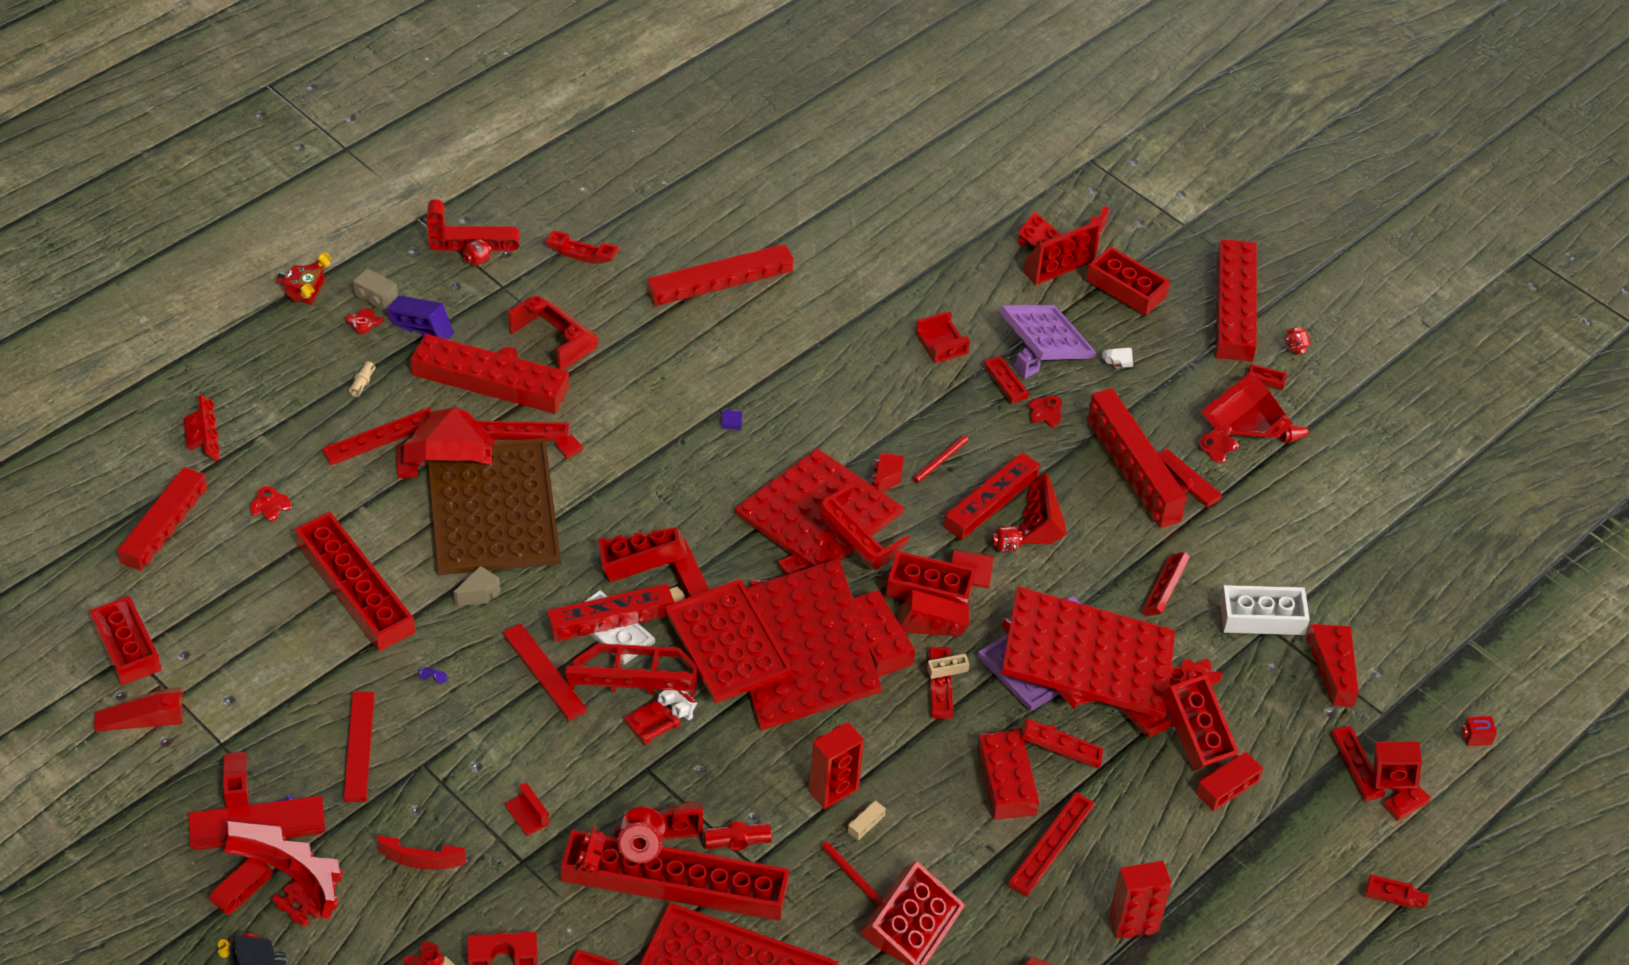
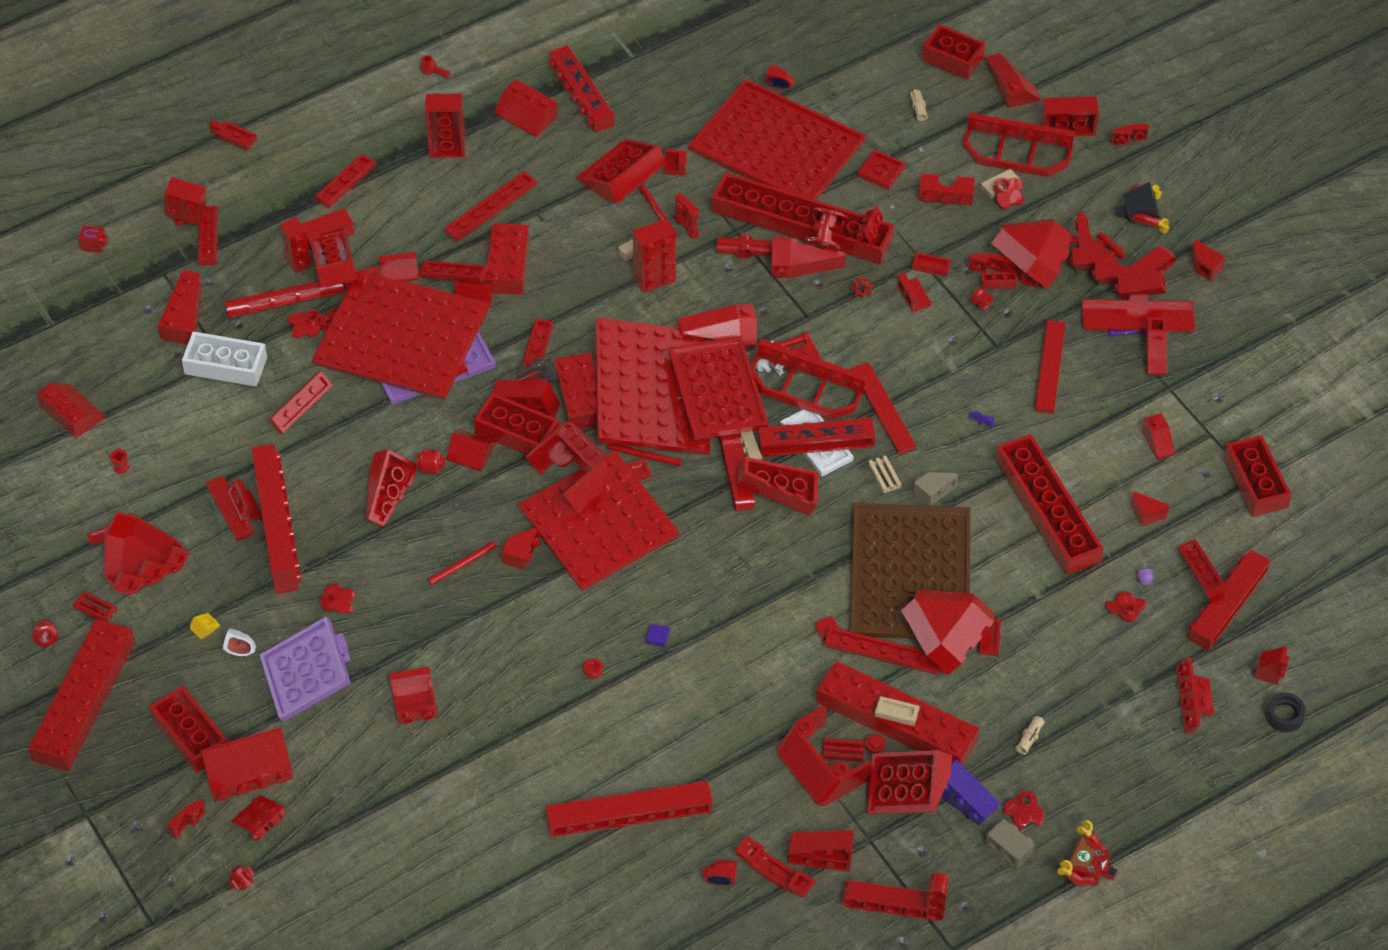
camera: 165 degrees left, 5 degrees up
red wedge [94,687,183,732] -> none
red tile [322,407,432,466] -> none
red head [463,239,492,267] -> none
tan piece [927,654,969,679] -> none
red brick [944,452,1040,541] -> none
red plate [984,355,1029,404] -> none
red plate [1200,425,1239,463] -> none
none -> red slope [37,383,105,439]
none -> red bush [110,449,130,474]
none -> yellow slope [190,613,220,639]
none -> red piece [225,281,344,319]
none -> red gear [228,865,255,891]
none -> red arch [280,217,311,274]
none -> red tile [315,153,376,209]
none -> red panel [379,252,419,282]
none -> clear smoke bracket [512,357,558,387]
none -> red tile [583,659,603,679]
none -> red panel [664,149,687,176]
none -> red plate [675,192,699,239]
none -> red wedge [677,304,757,347]
none -> red rock [703,860,737,886]
none -> red wedge [788,830,854,872]
none -> red tile [823,738,865,762]
none -> red gear [851,275,874,299]
none -> red slope [867,750,952,815]
none -> tan tile [868,455,901,494]
none -> tan tile [875,696,920,726]
none -> red tile [911,252,951,277]
none -> red wheel [970,287,994,311]
none -> red piece [981,272,1017,289]
none -> red panel [991,219,1076,288]
none -> red slope [1130,491,1170,526]
none -> medium lavender hinge [1137,569,1154,585]
none -> red slope [1142,413,1175,460]
none -> red plate [1178,539,1227,599]
none -> red slope [1191,239,1225,282]
none -> red slope [1254,647,1290,685]
none -> black tyre [1266,693,1306,733]

